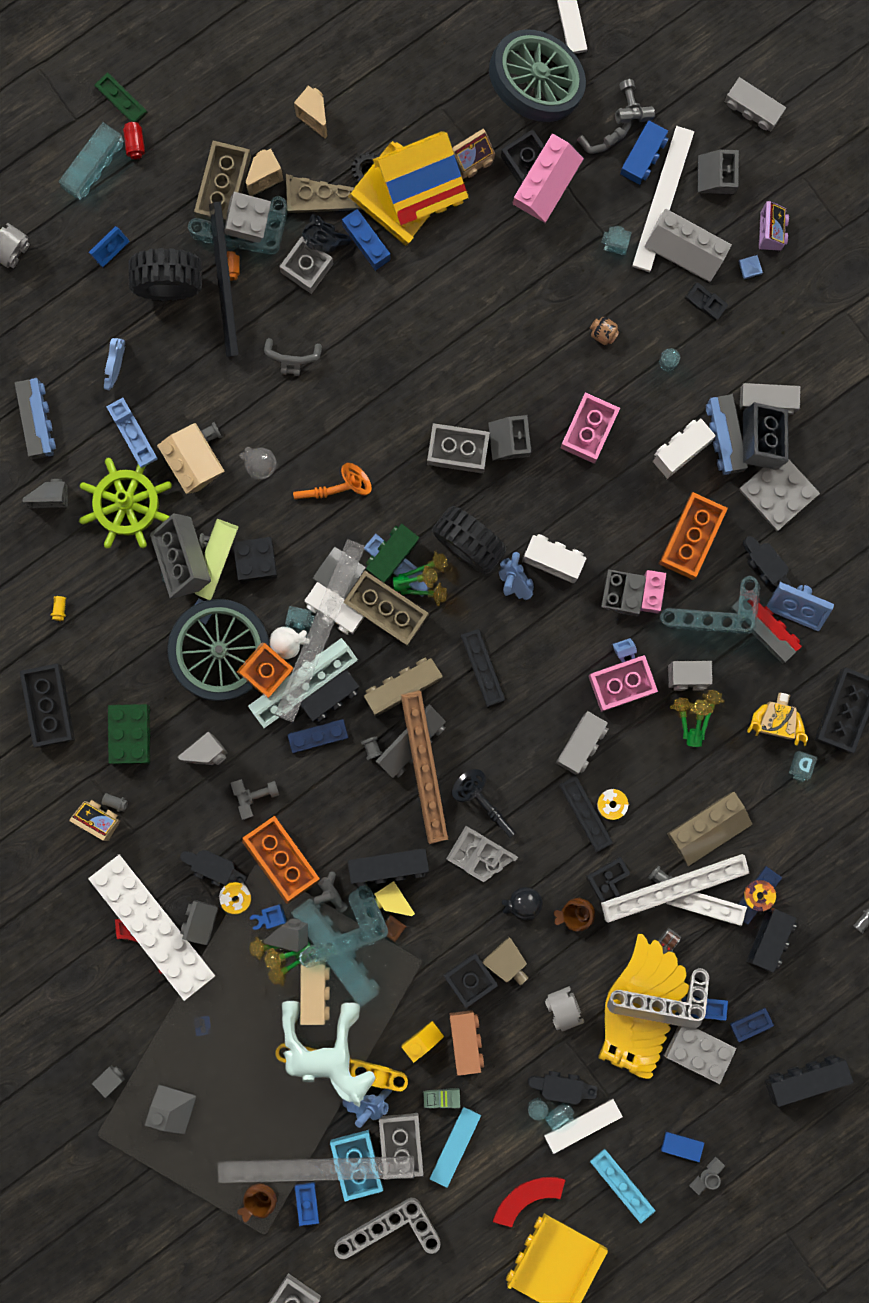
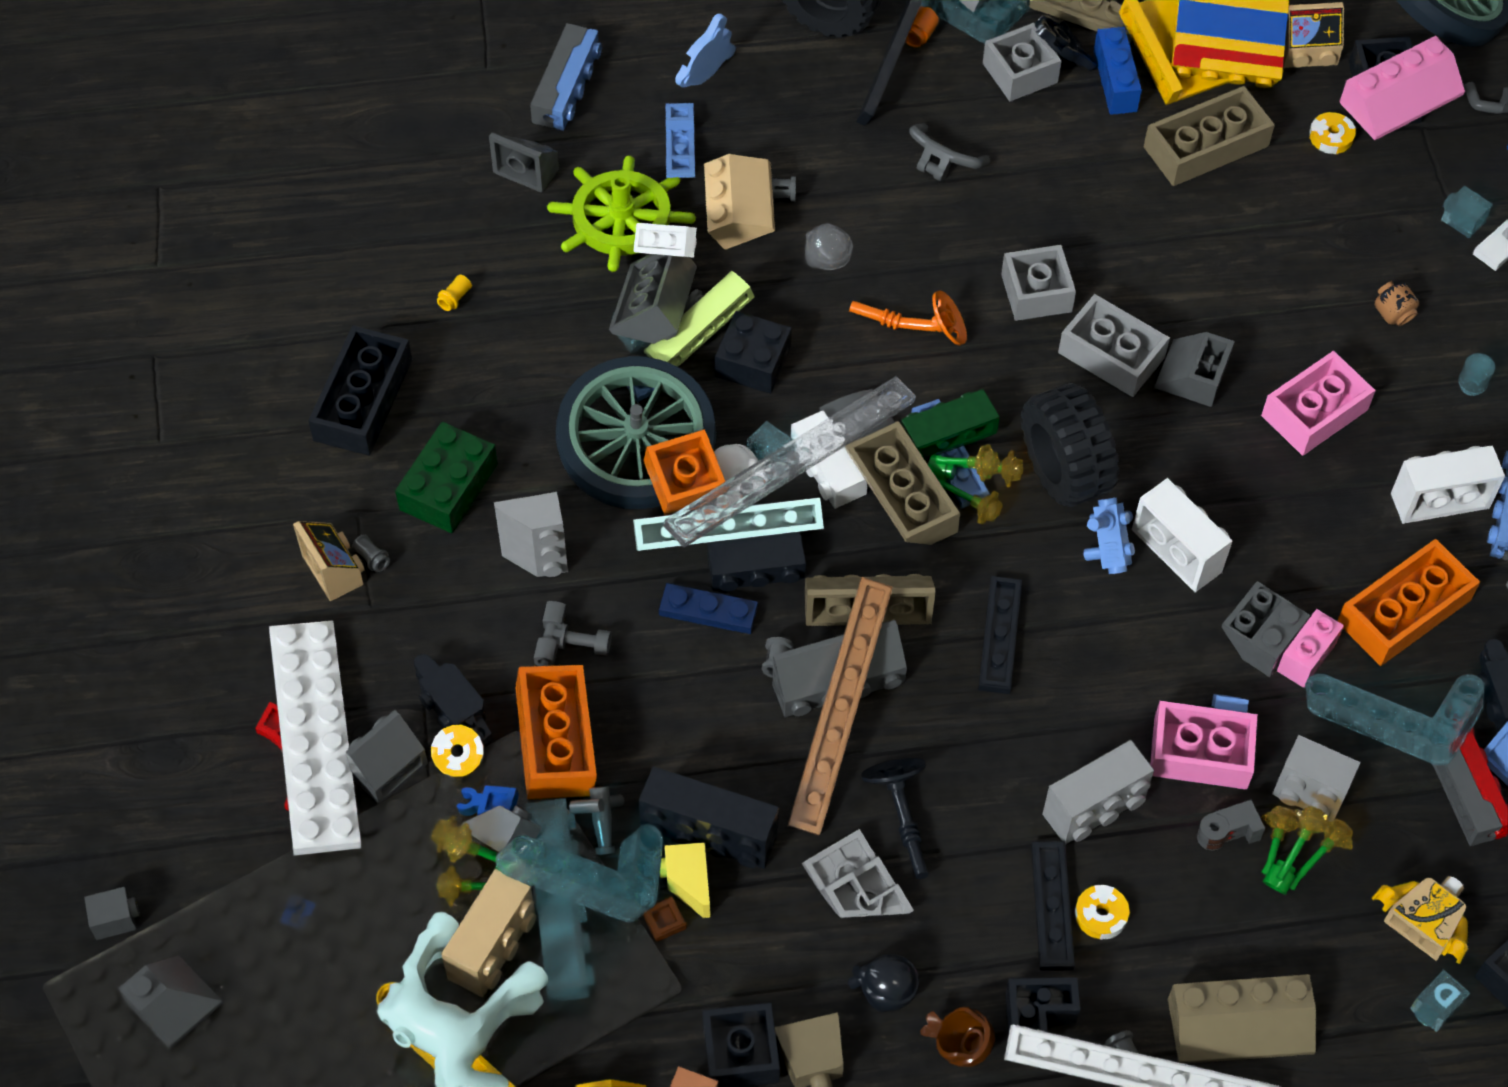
camera: 35 degrees right, 25 degrees down
none -> white plate [634,223,697,258]
none -> light grey brick [1001,245,1076,321]
none -> dark tan brick [1144,86,1275,186]
none -> dark grey leg [1197,800,1265,851]
none -> yellow piece [1309,112,1356,154]

